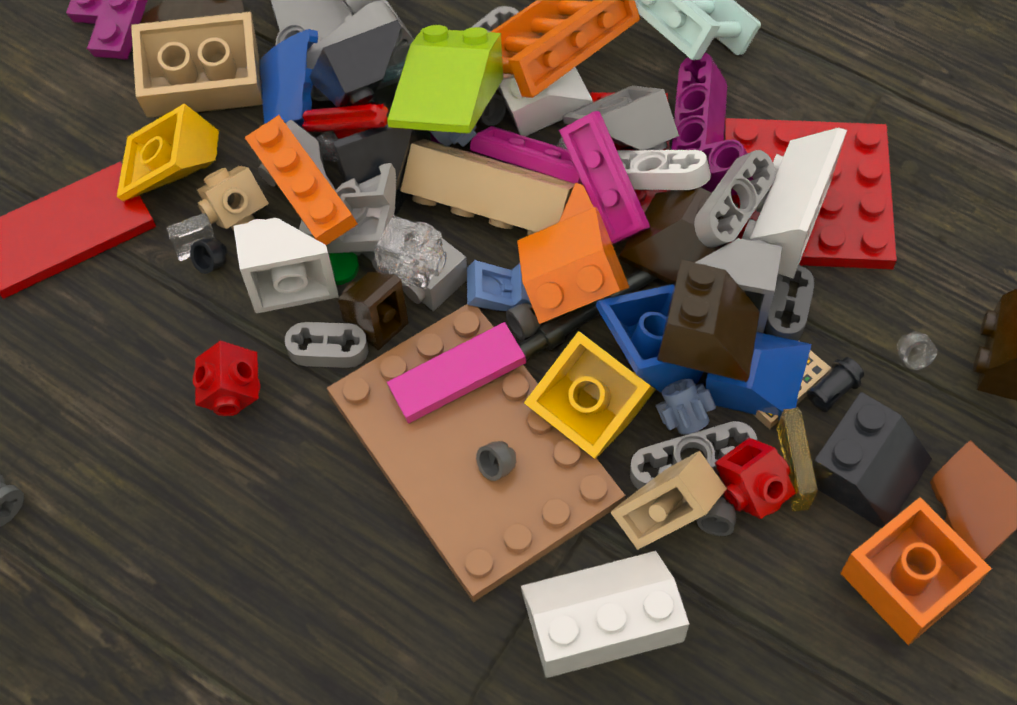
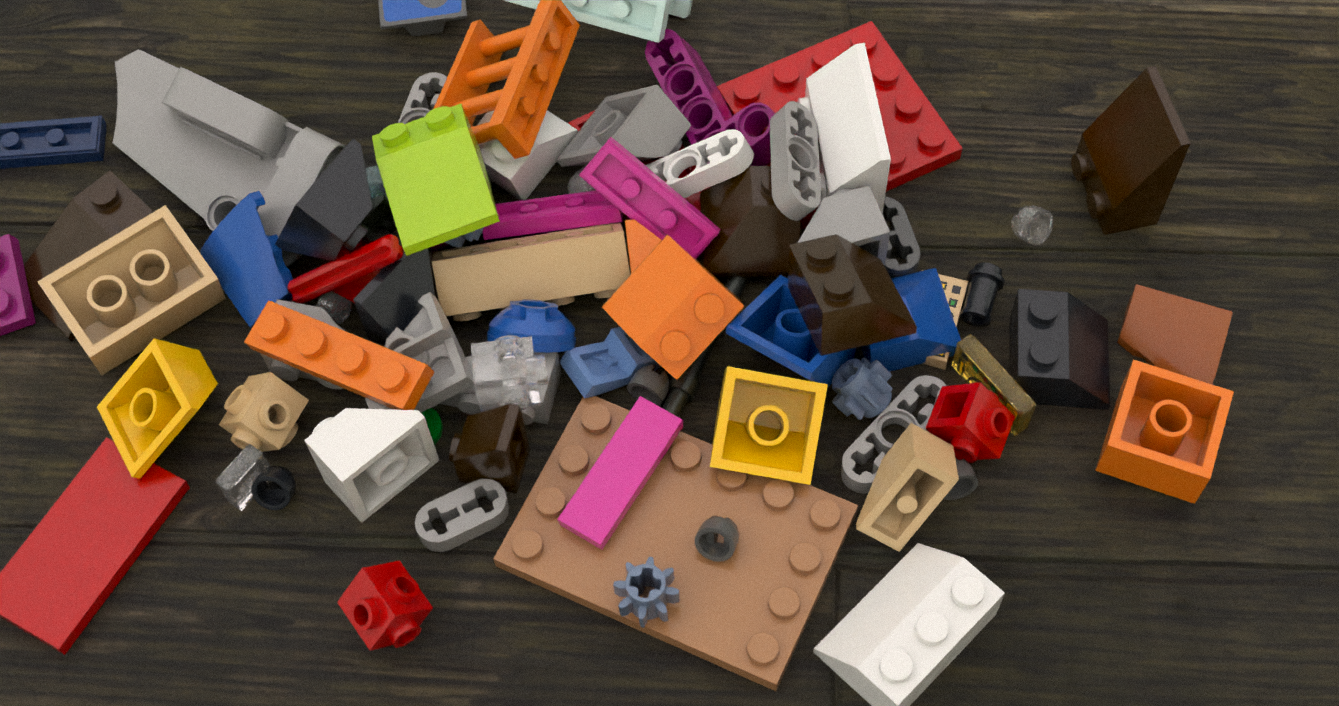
camera: 30 degrees left, 0 degrees up
none -> blue piece [487,299,576,353]
none -> sand blue gear [613,557,680,628]

